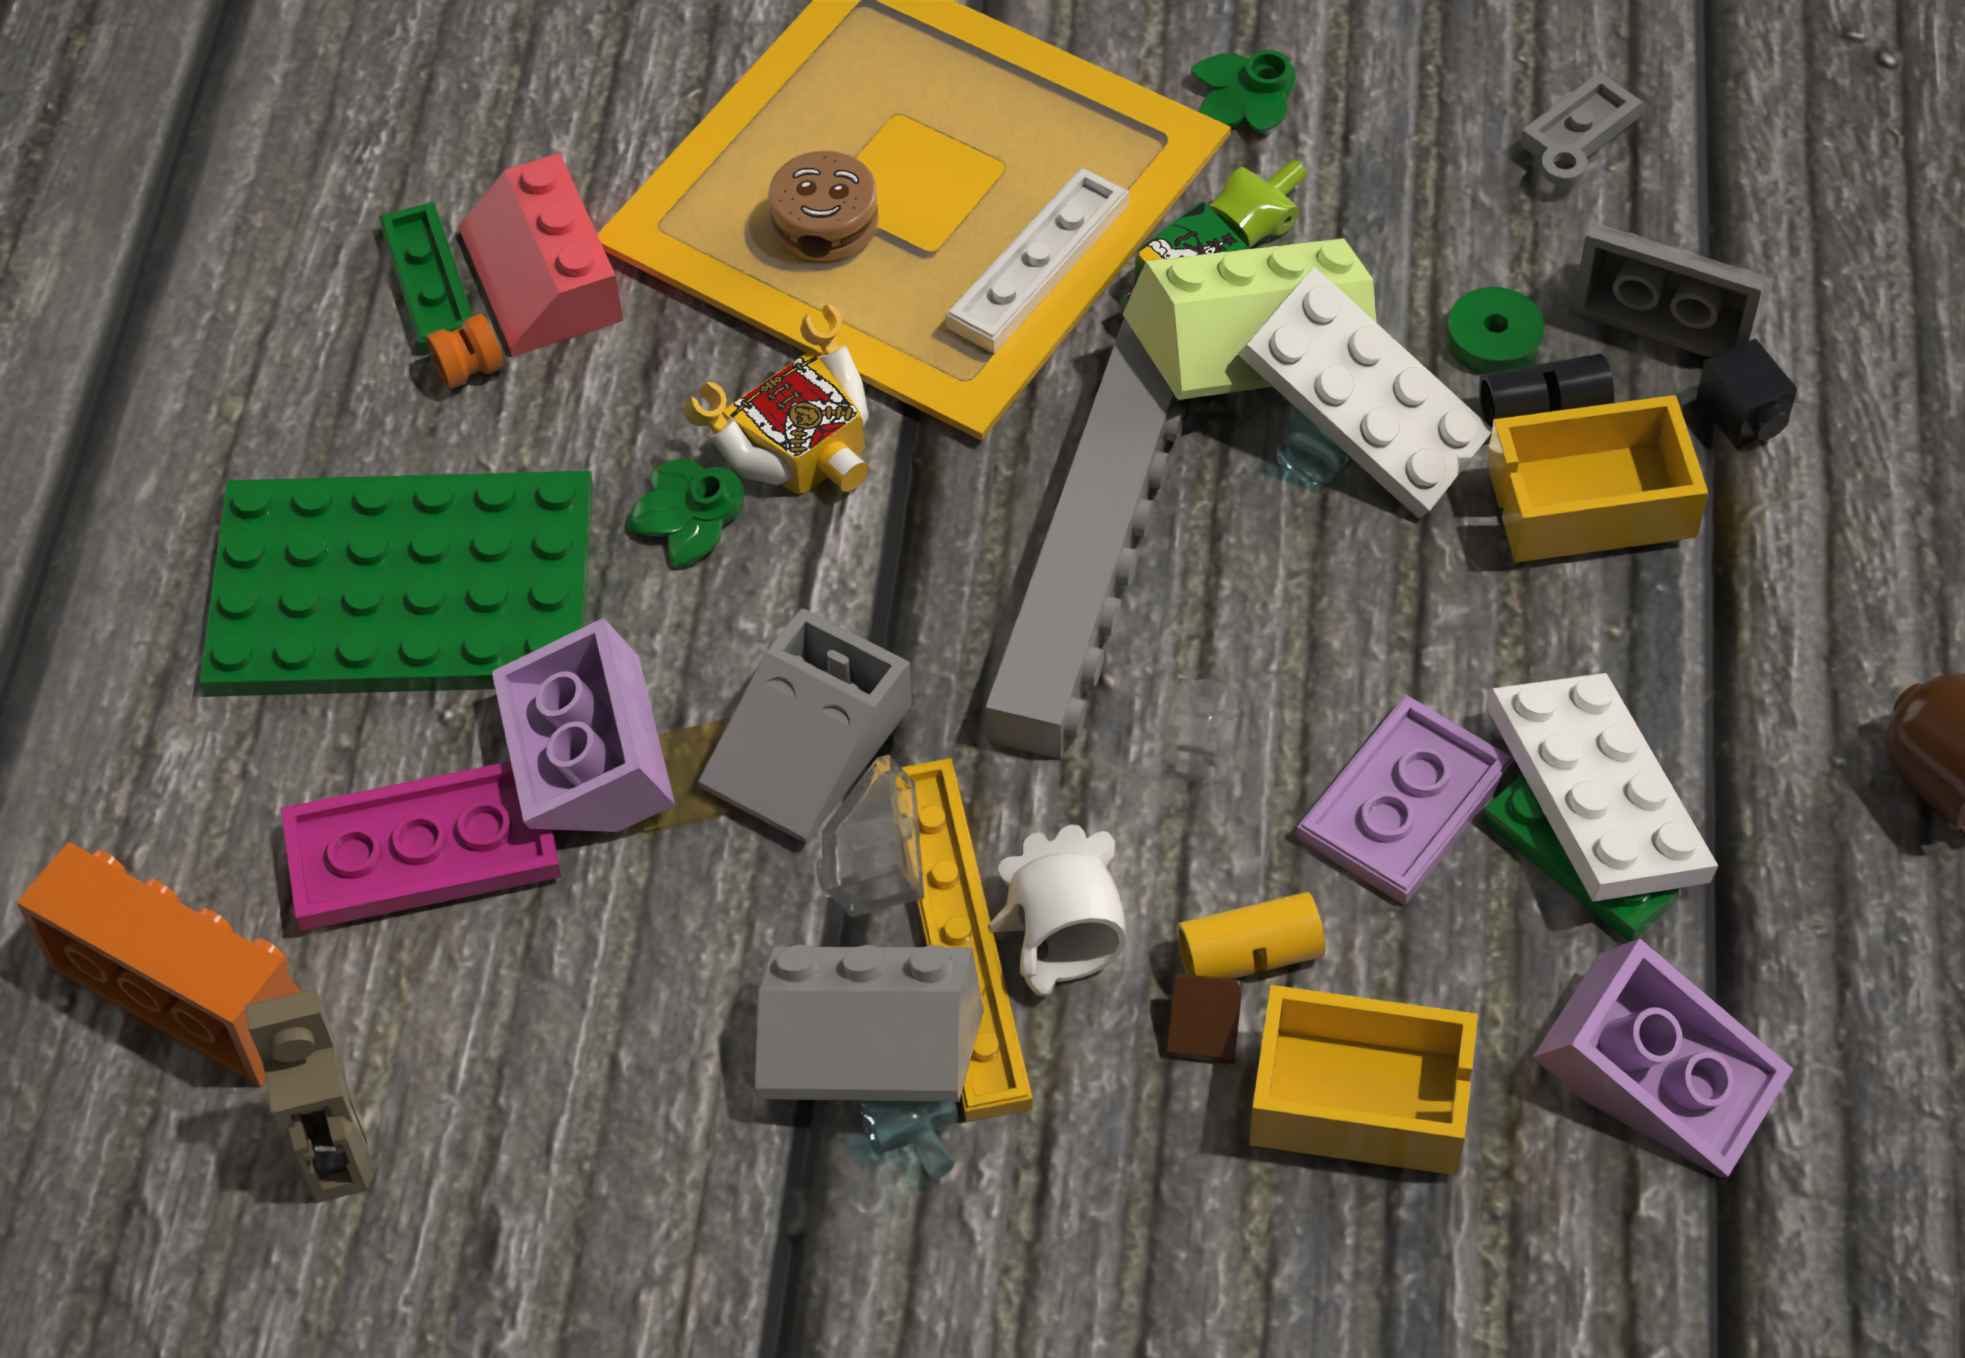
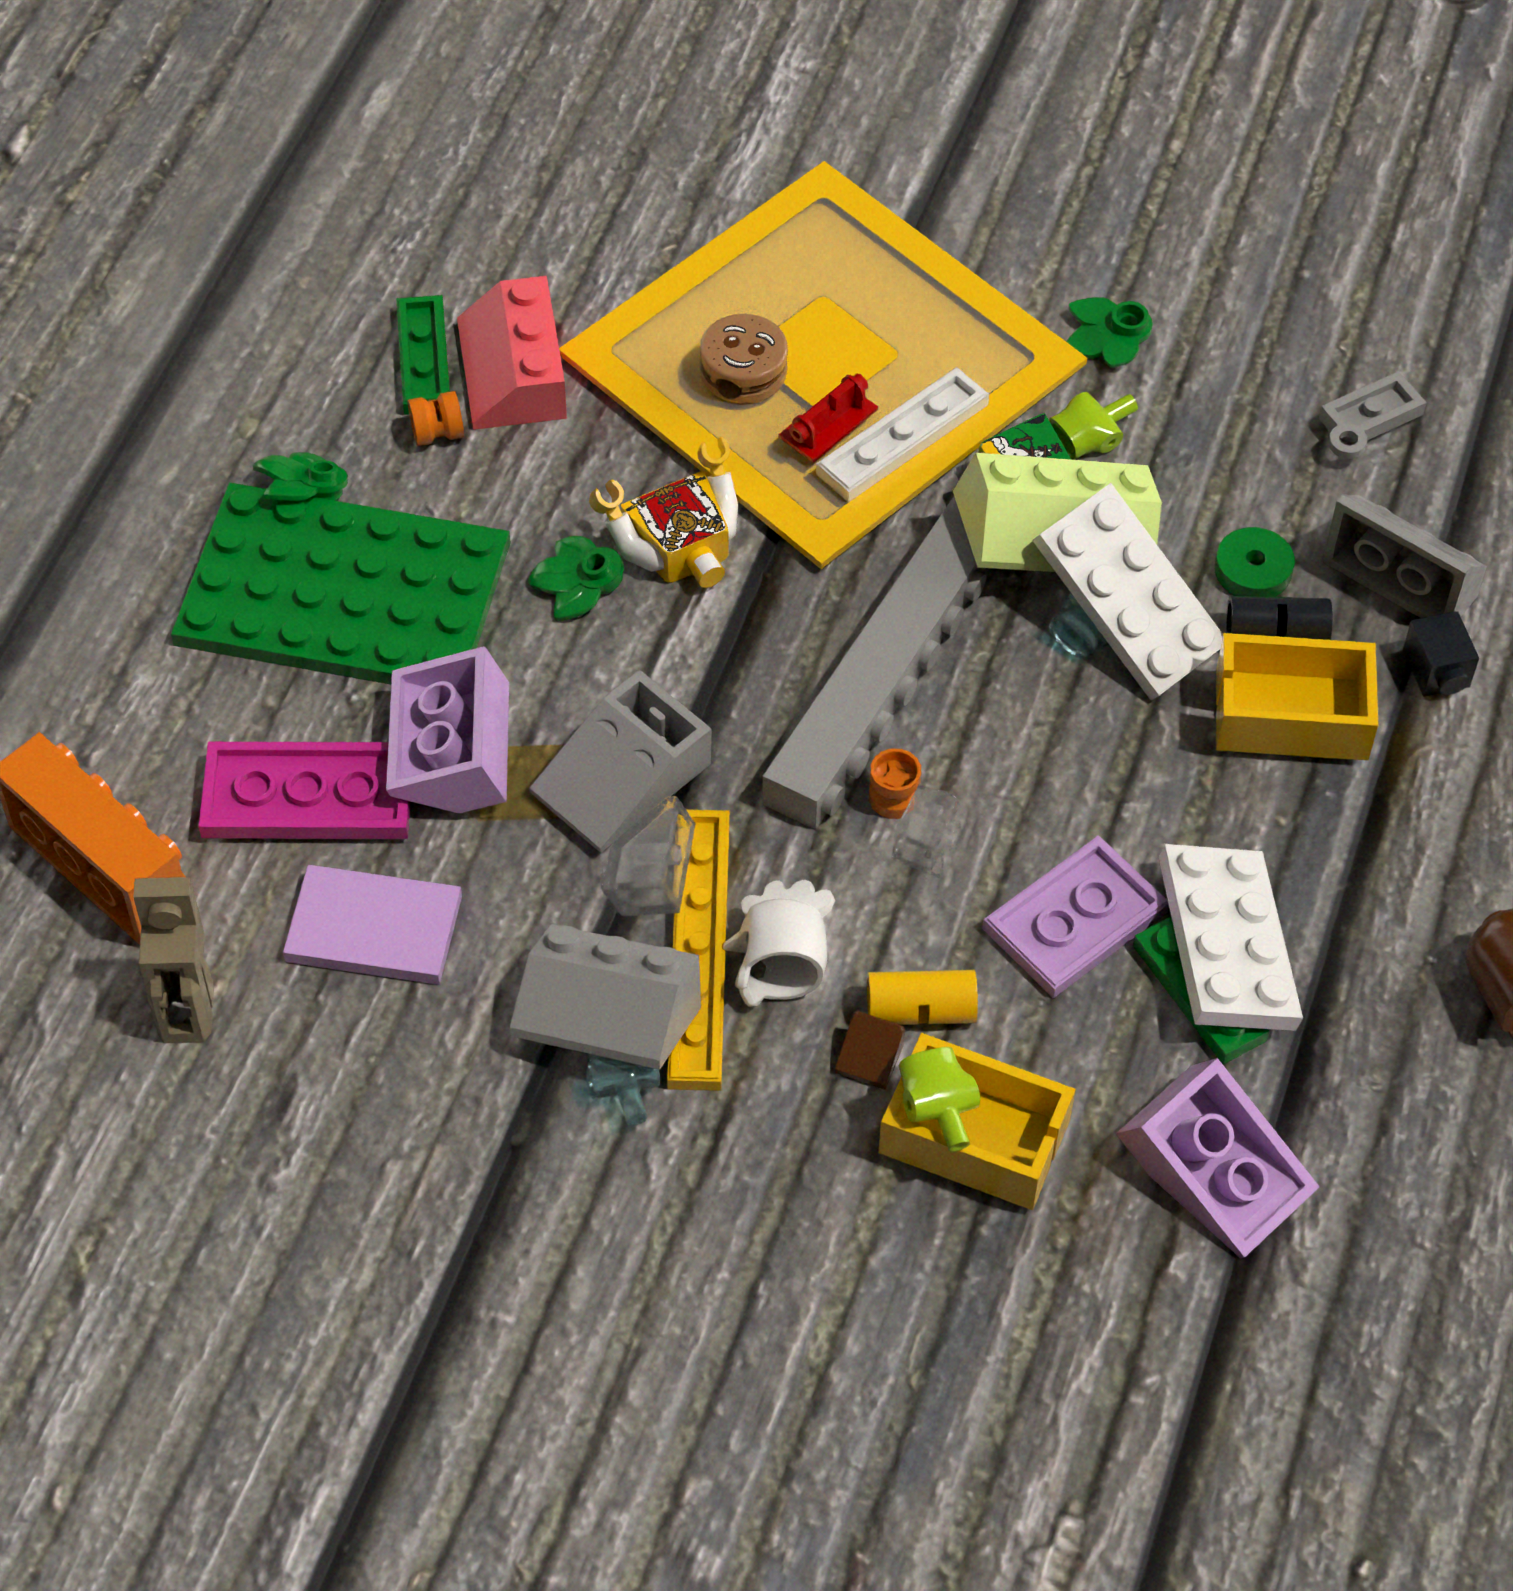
camera: 10 degrees right, 0 degrees up
none -> green plate [253,452,348,501]
none -> lavender tile [283,865,462,985]
none -> red hinge [778,373,878,463]
none -> orange wheel [869,748,921,819]
none -> lime piece [898,1047,980,1152]

